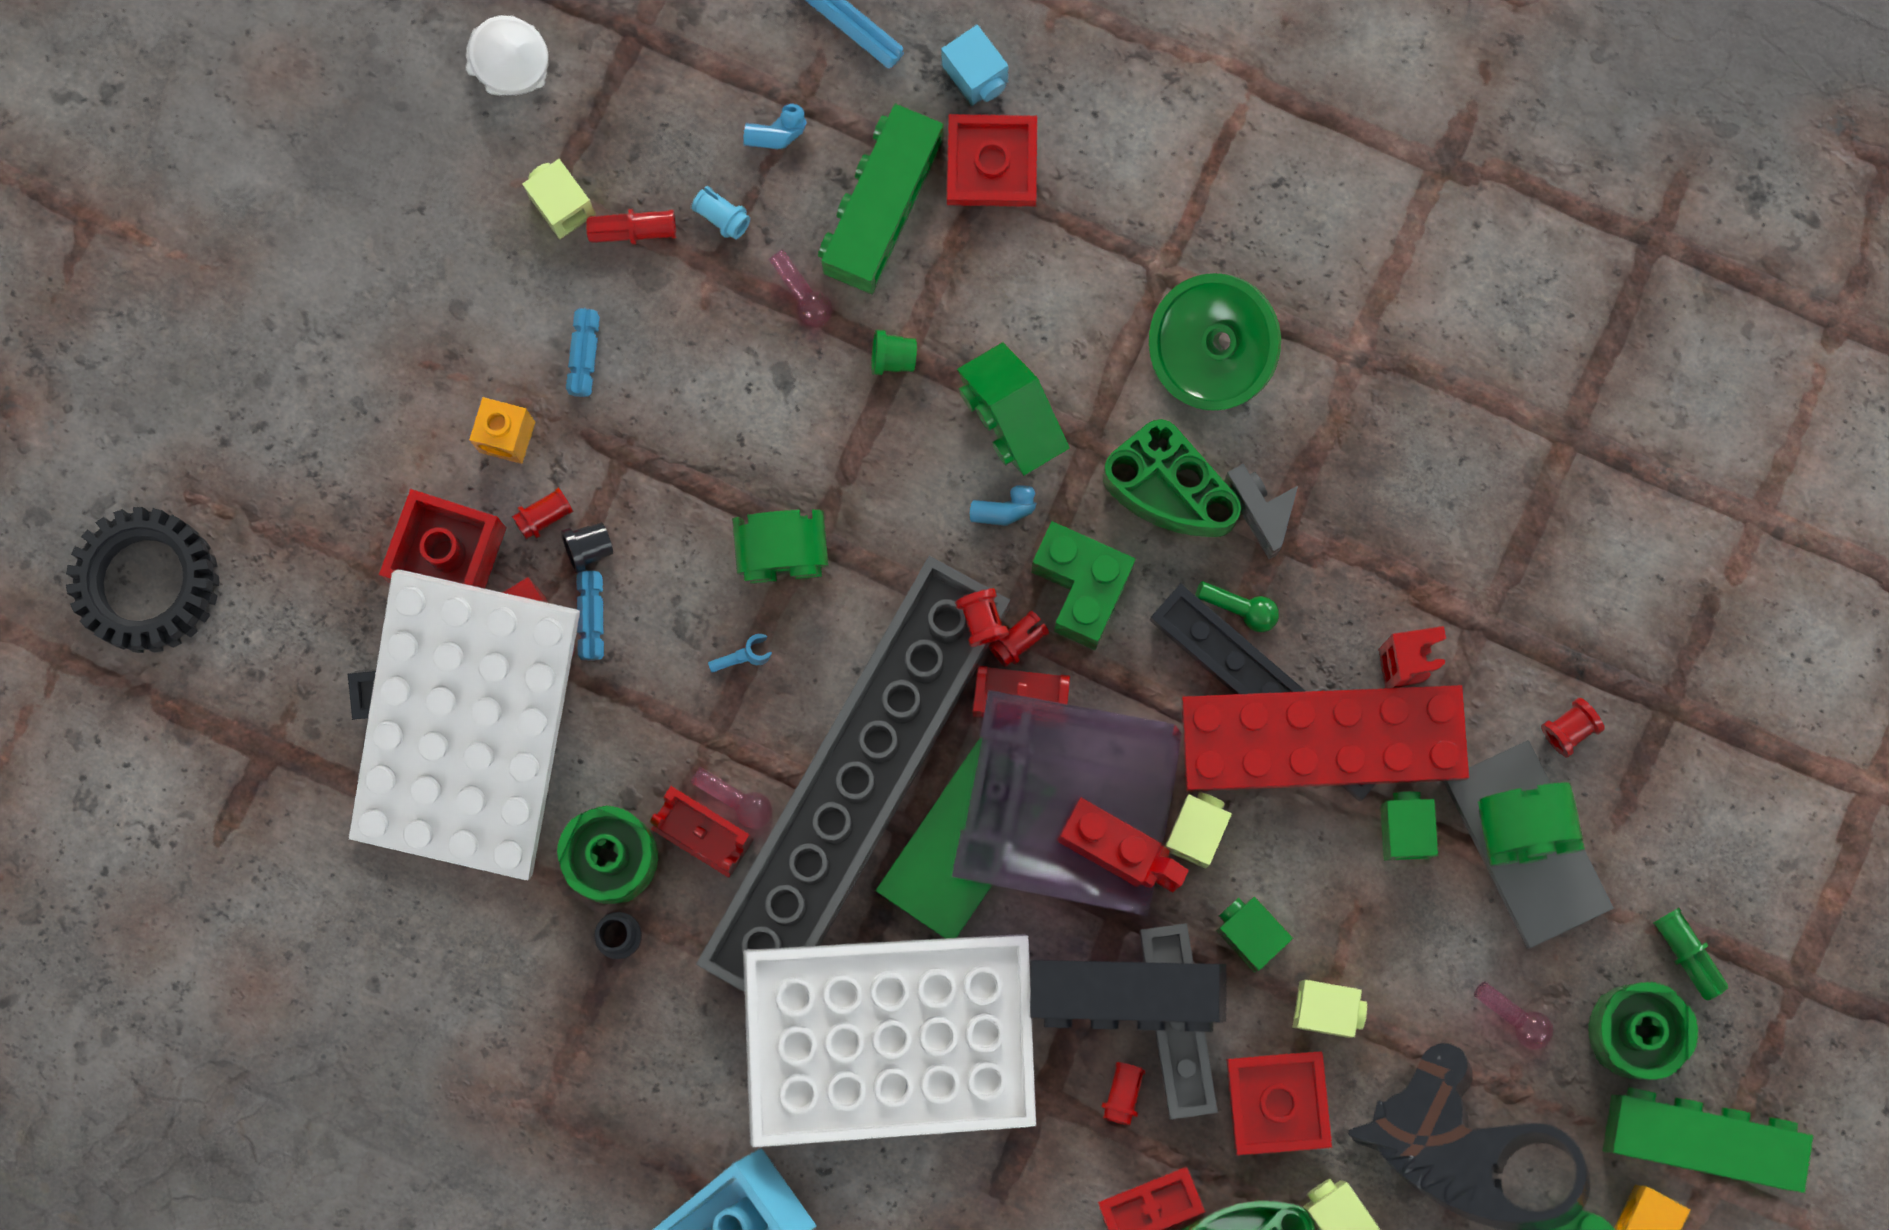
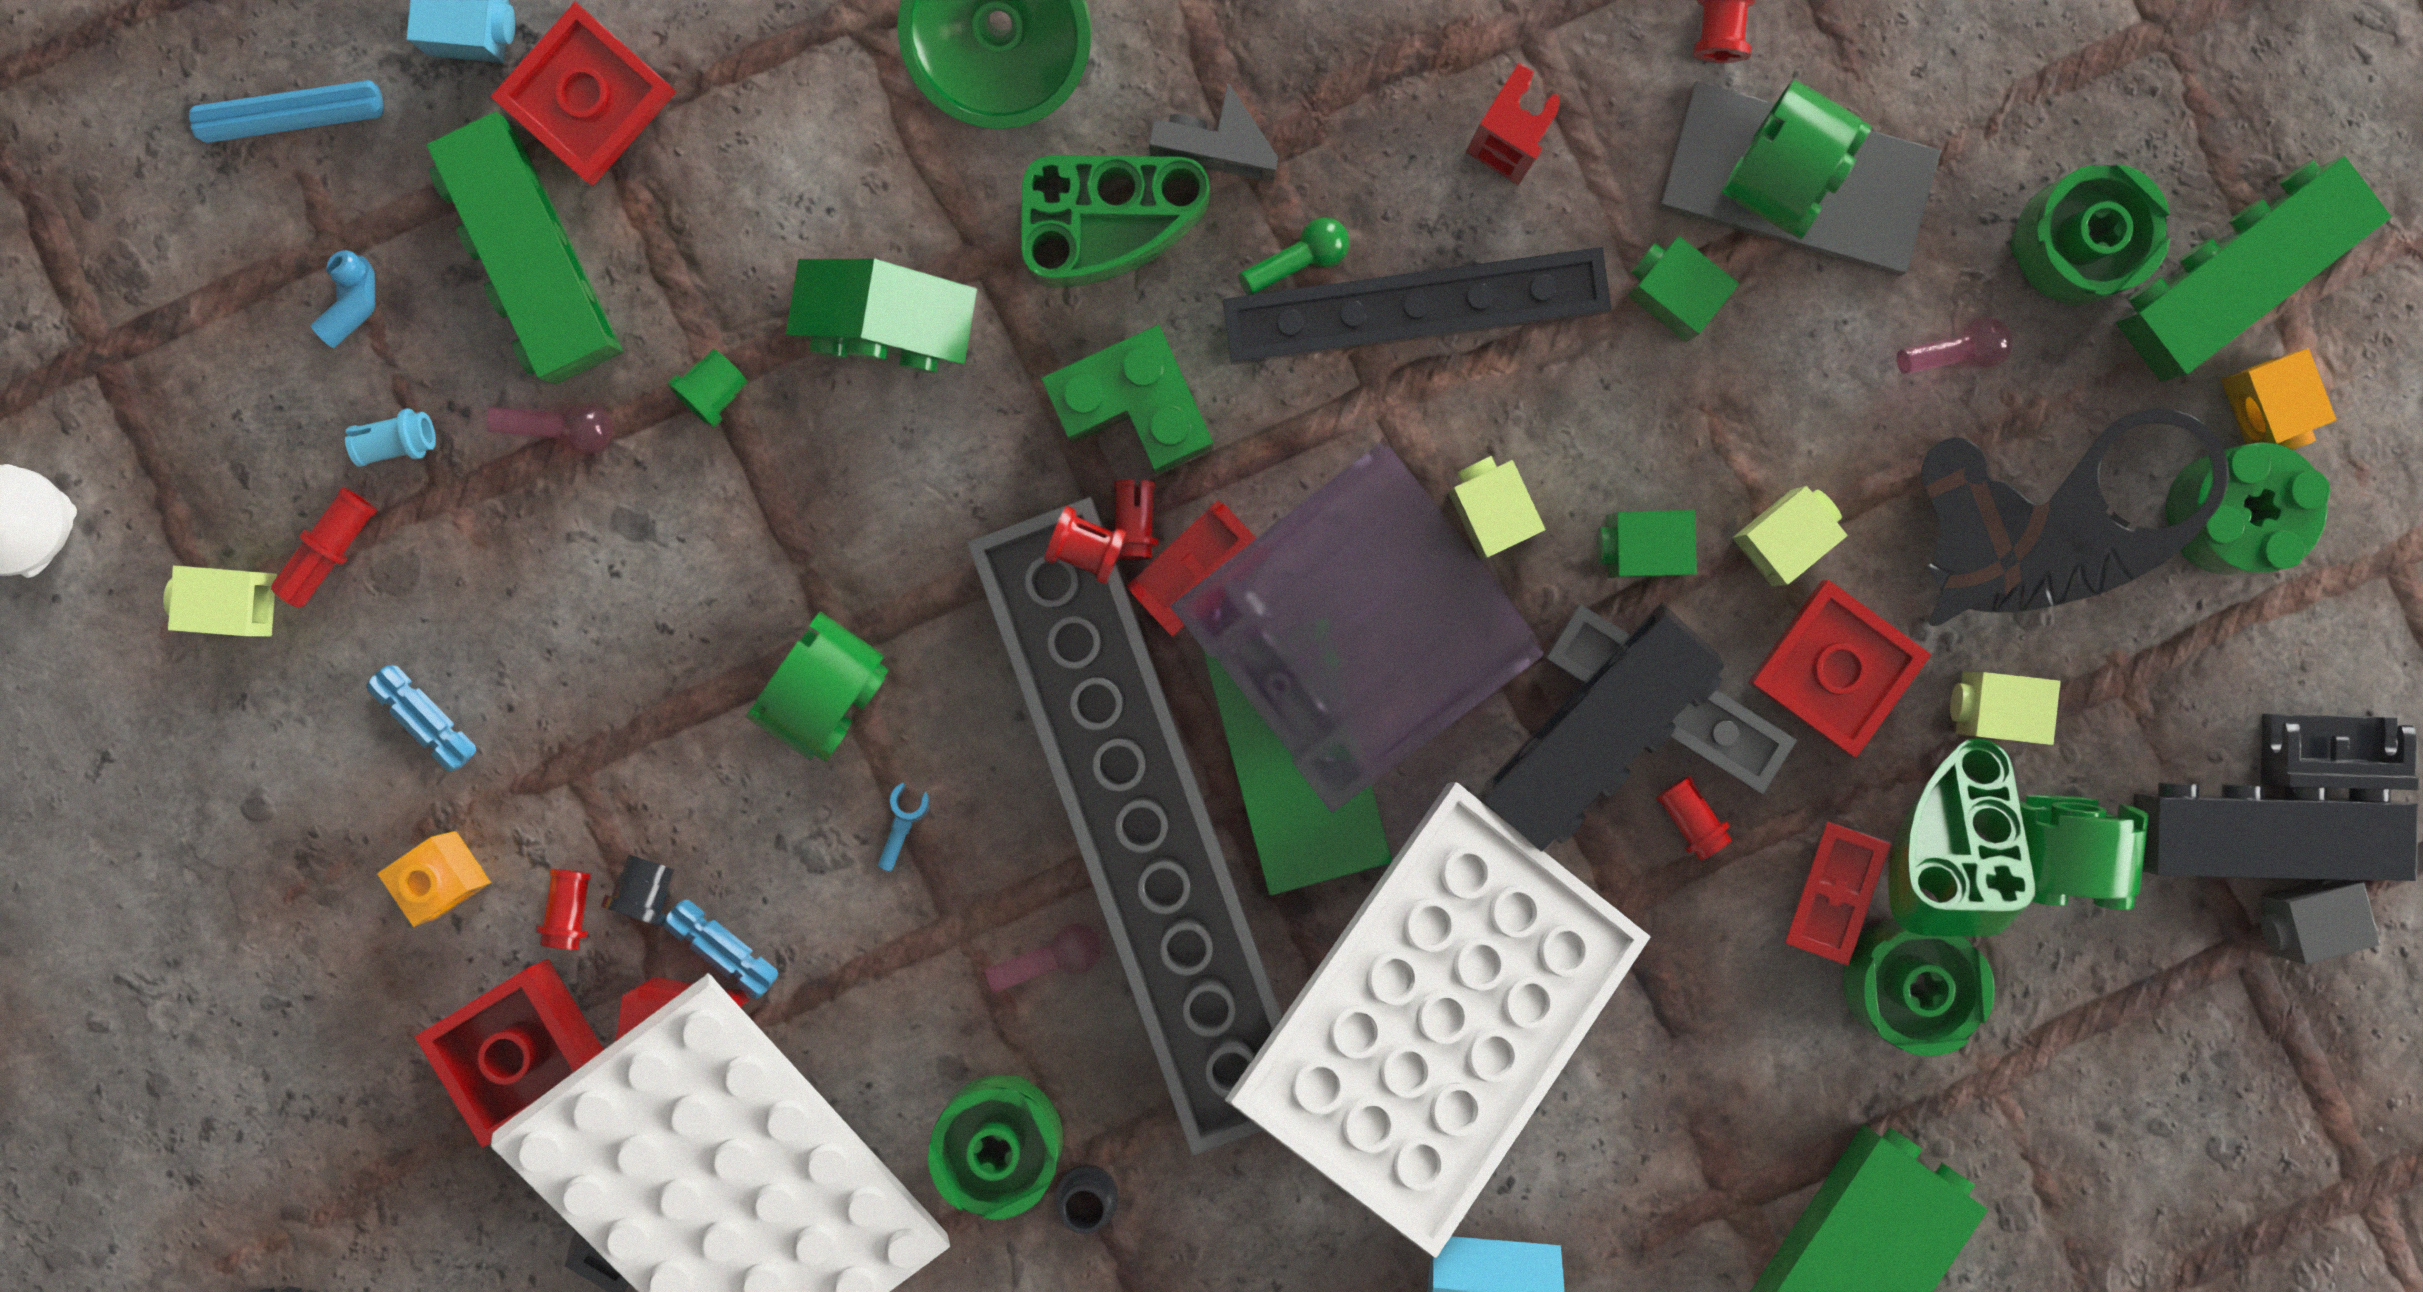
camera: 55 degrees left, 10 degrees up
red hinge [650,786,754,878] -> none
dark azure arm [970,485,1037,526] -> none
red hinge [1057,797,1189,893] -> none
red plate [1181,685,1469,791] -> none
green axle [1653,908,1728,1001] -> none

